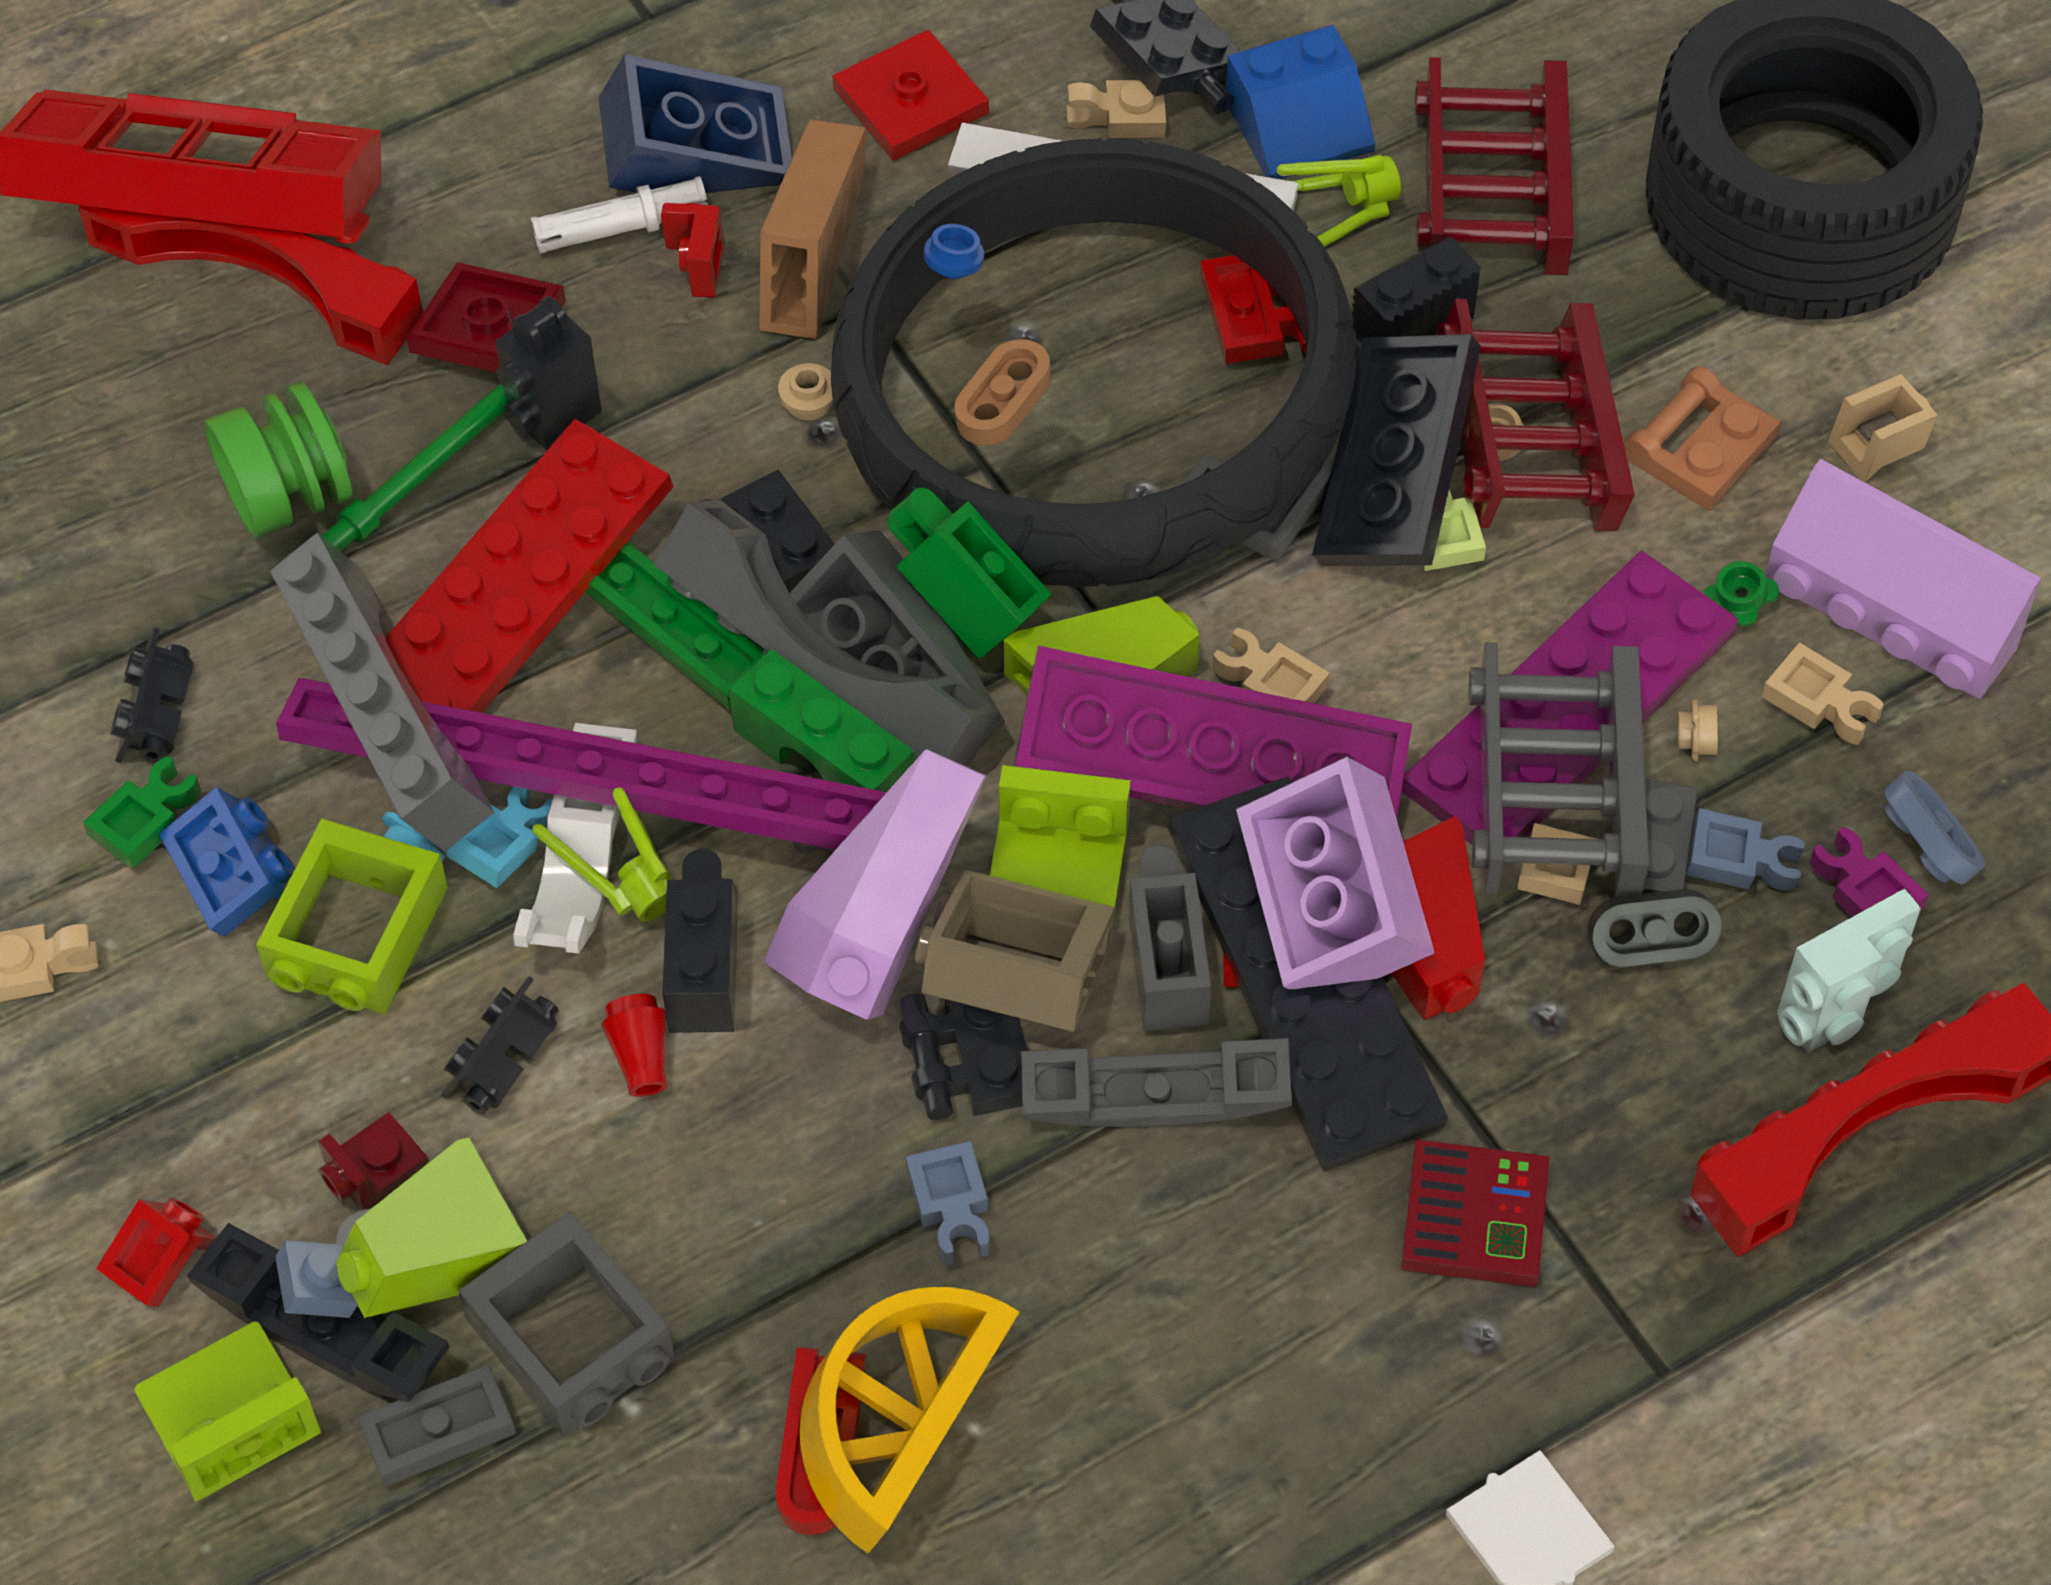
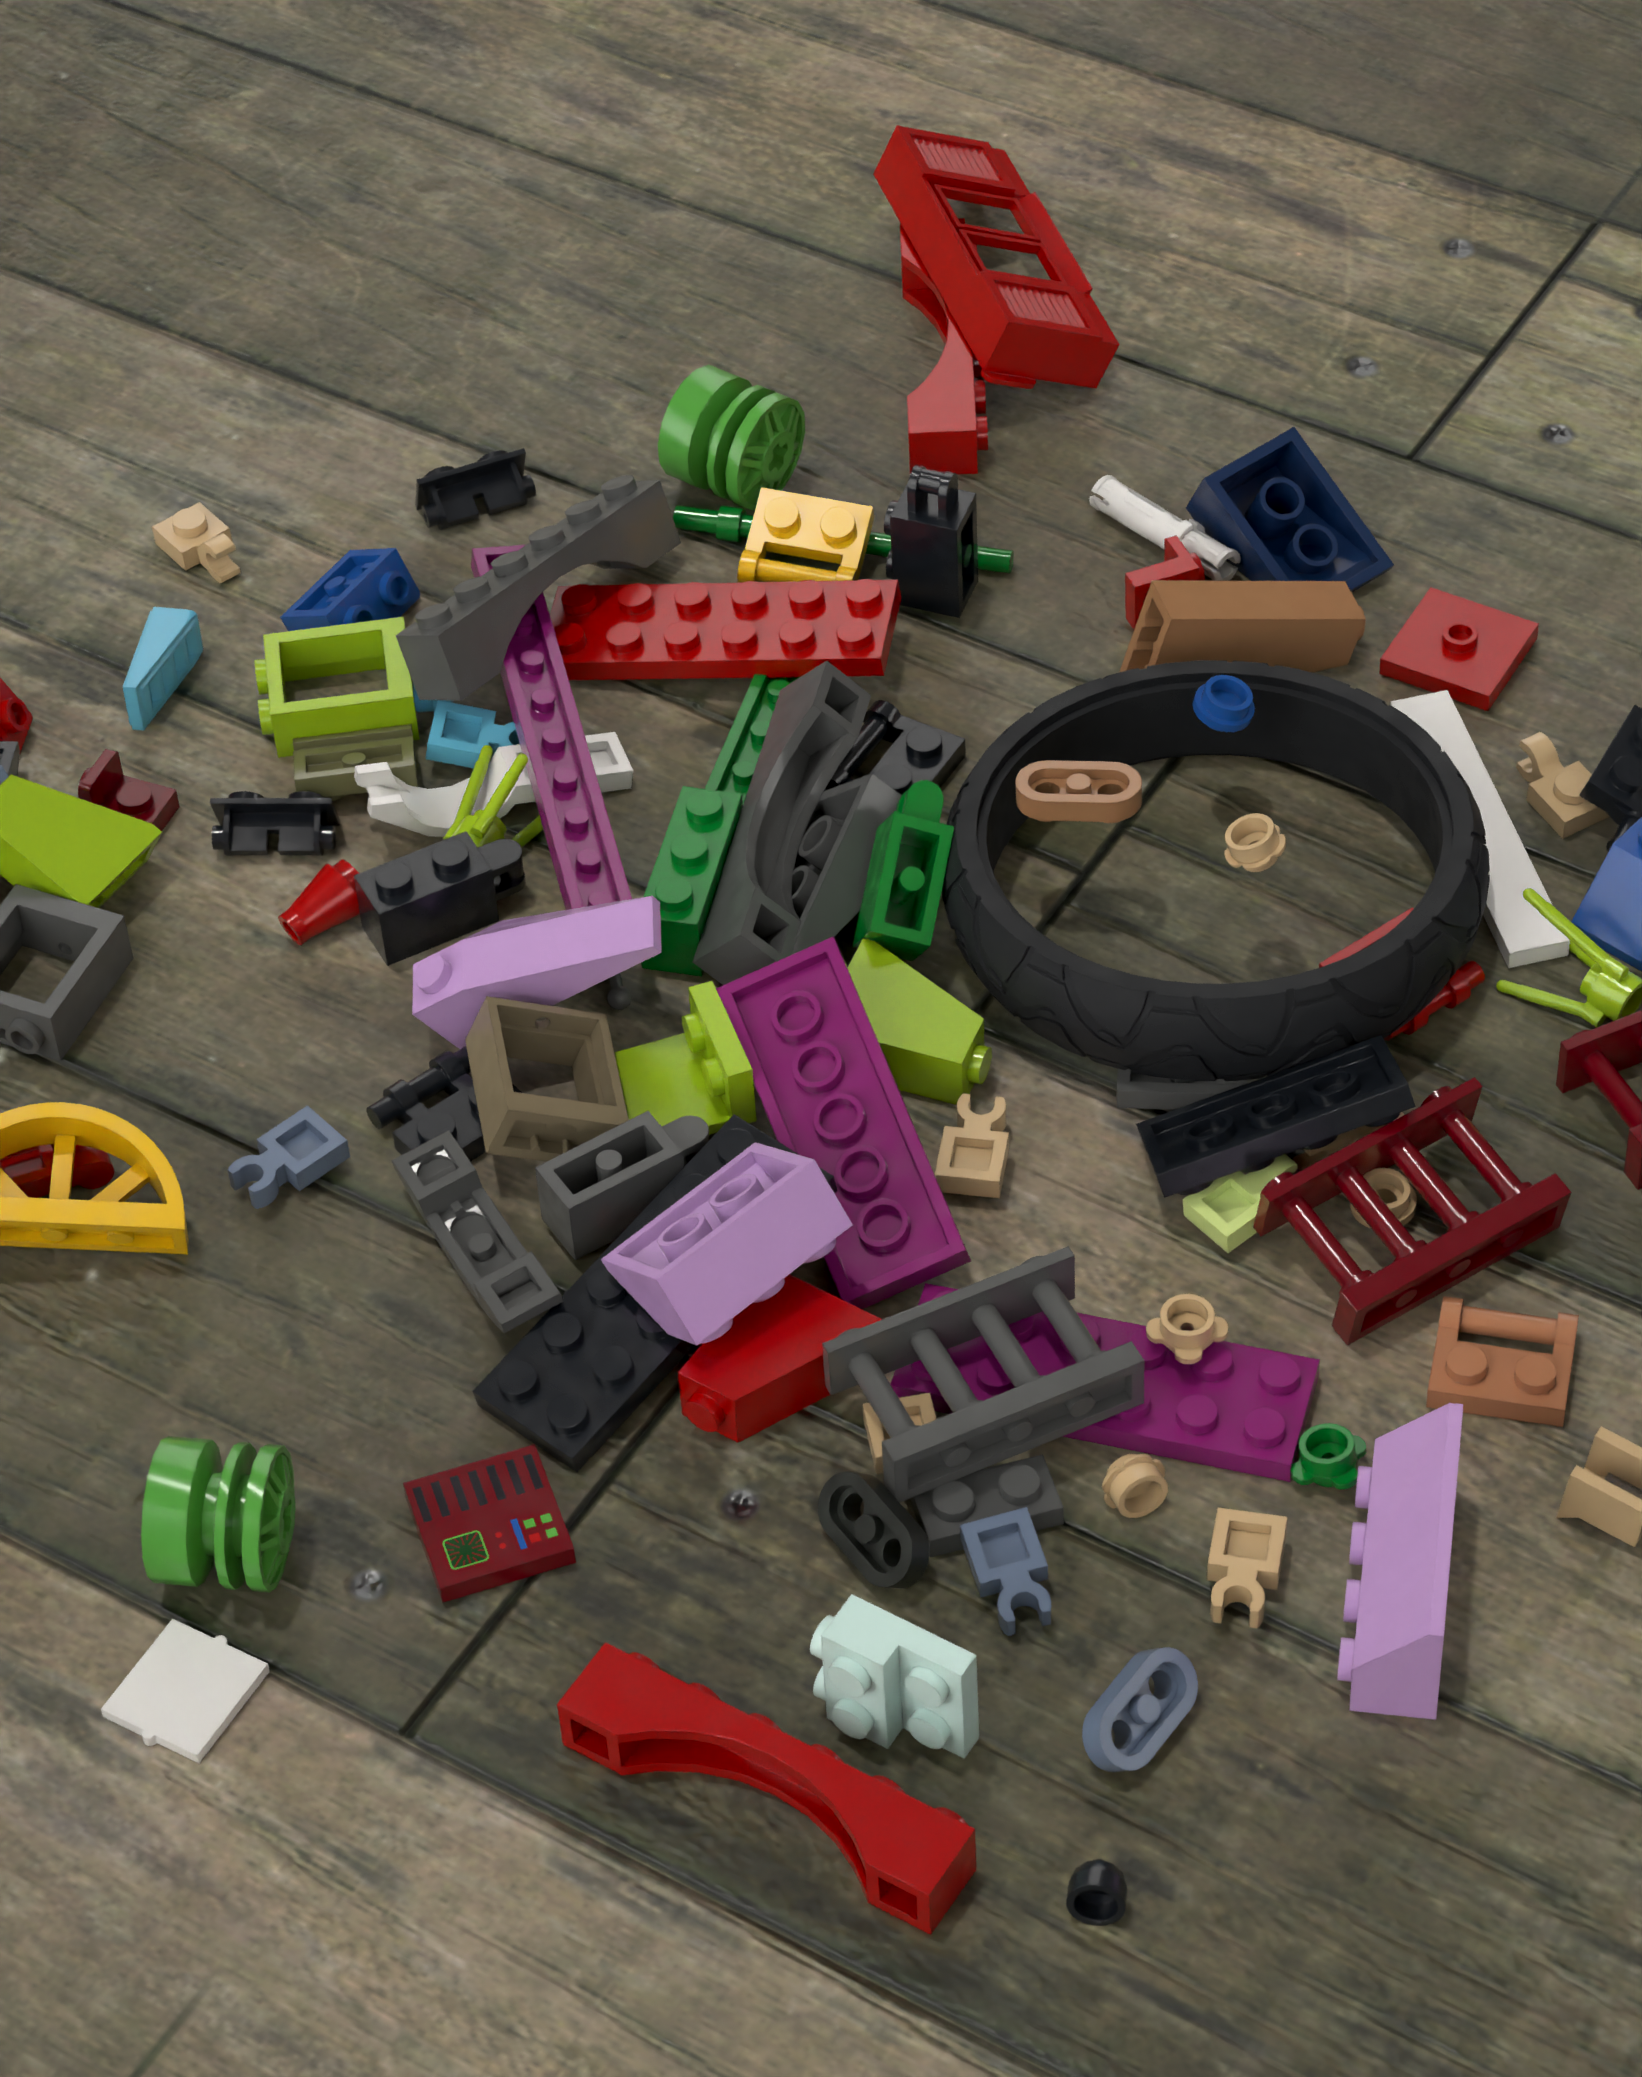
camera: 65 degrees right, 10 degrees down
green plate [83,756,201,869] -> none
dark red tile [406,262,566,373] -> none
black brick [1351,237,1481,344] -> none
magenta plate [1810,827,1929,917] -> none
none -> medium azure slope [123,607,203,731]
none -> bright green wheel [141,1436,296,1593]
none -> olive plate [293,724,418,801]
none -> yellow plate [737,487,875,583]
none -> tan plate [1146,1294,1228,1364]
none -> tan plate [1224,813,1286,872]

